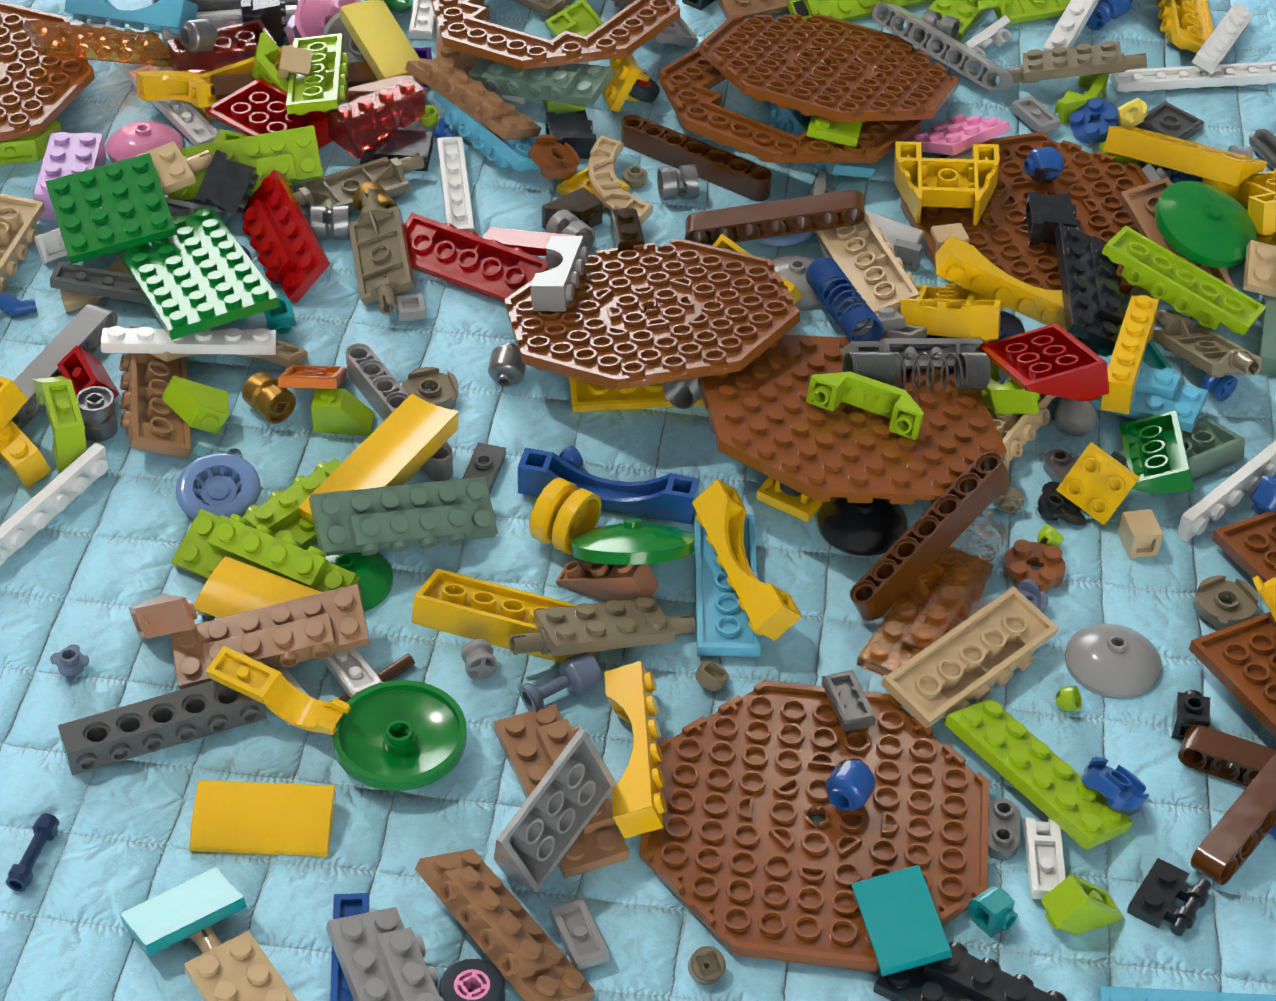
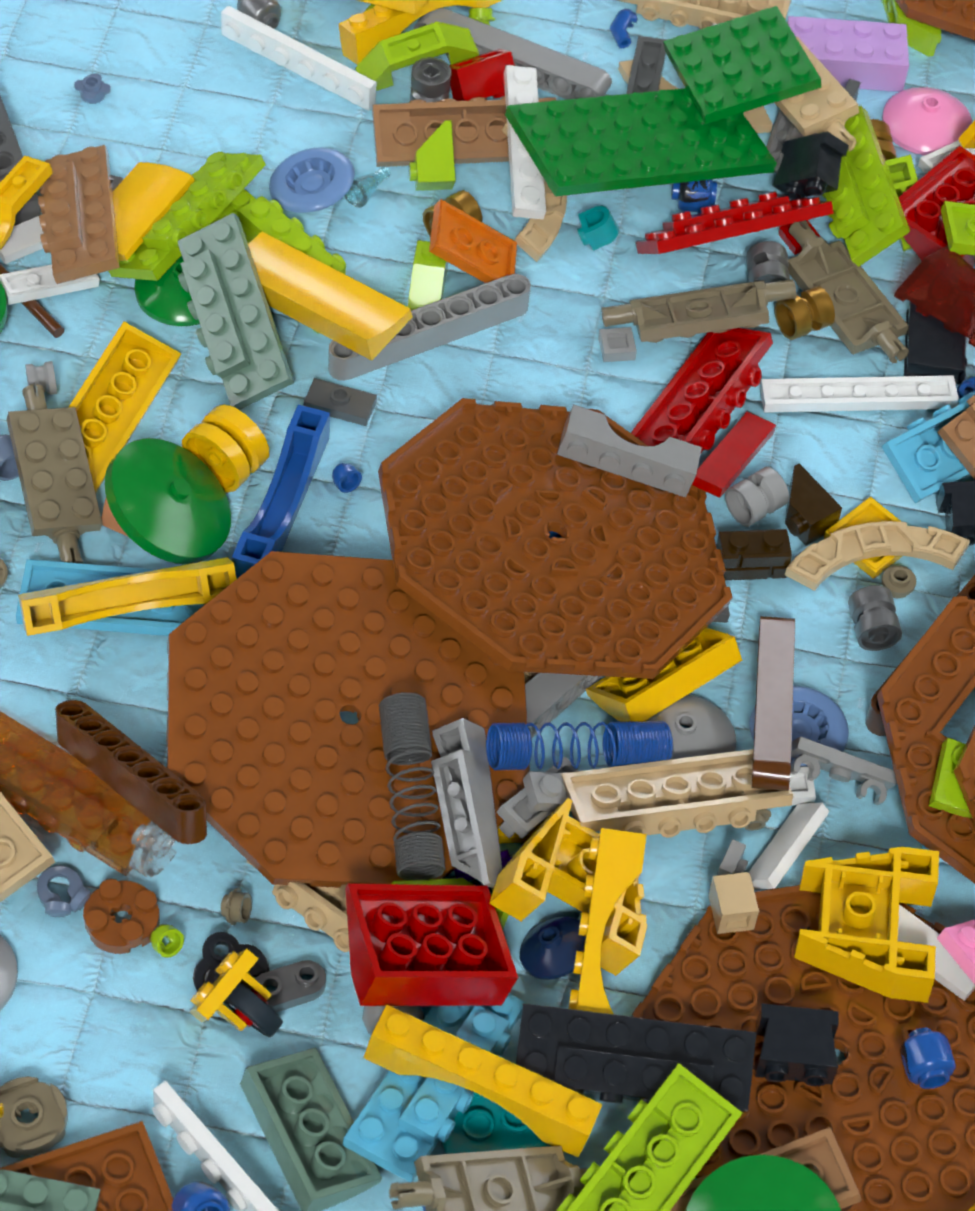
camera: 90 degrees right, 10 degrees up
nougat slope [128,594,197,639] -> none
dark tan plate [401,367,459,410] -> none
dark orange plate [528,134,580,180] -> none
lime slope [806,372,924,440] -> none
tan panel [1118,509,1163,558] -> none
green slope [1119,410,1194,493] -> none

